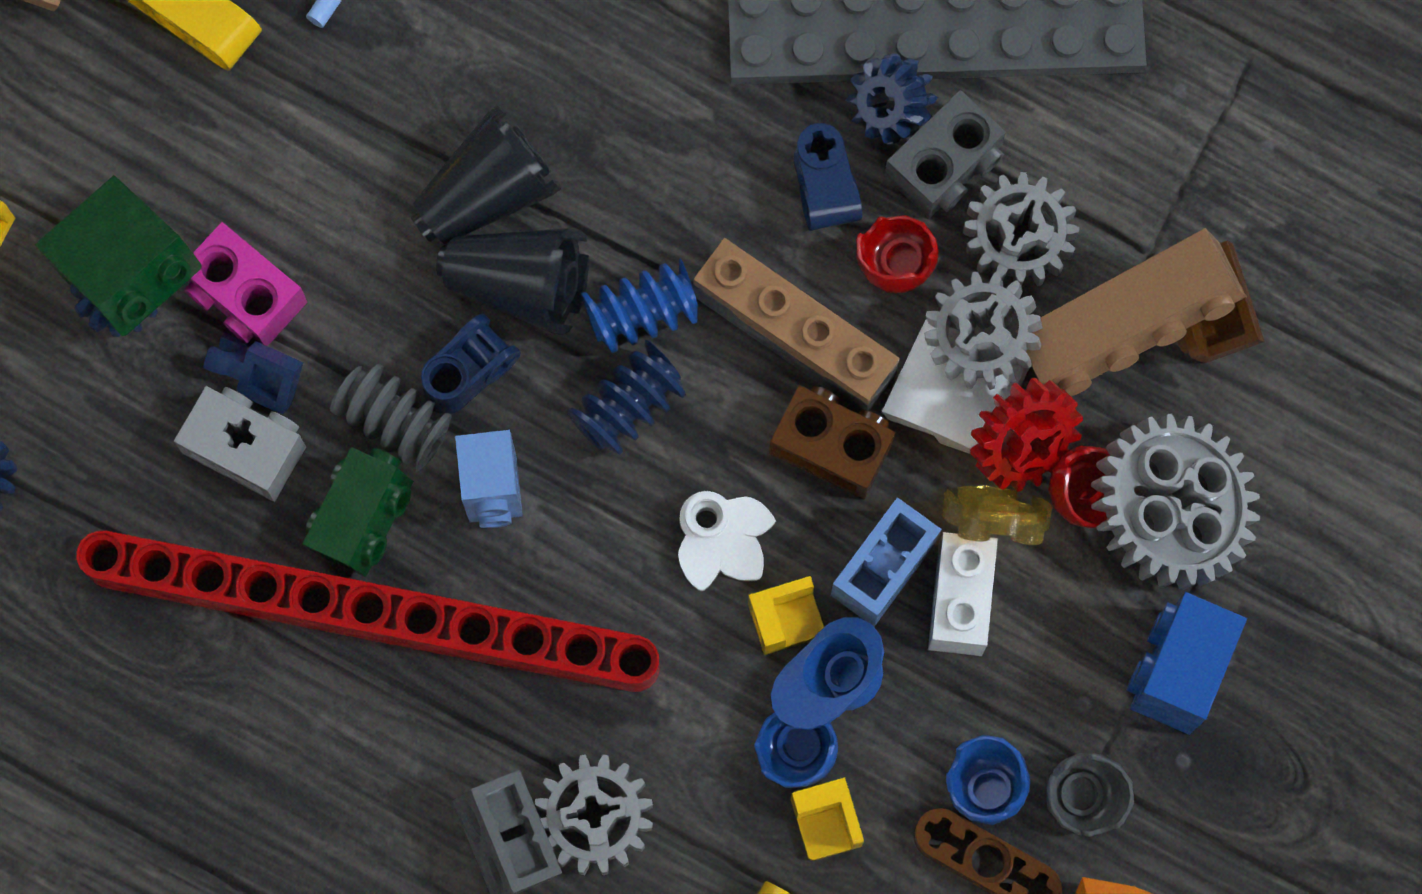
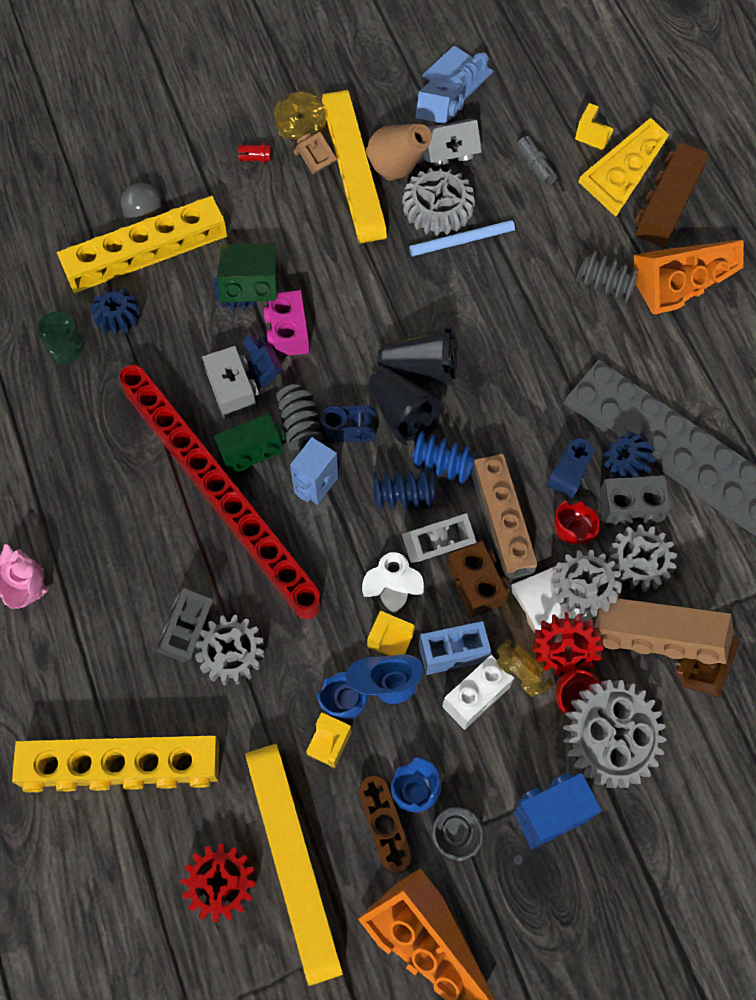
camera: 40 degrees right, 10 degrees down
none -> light grey brick [401,513,477,563]

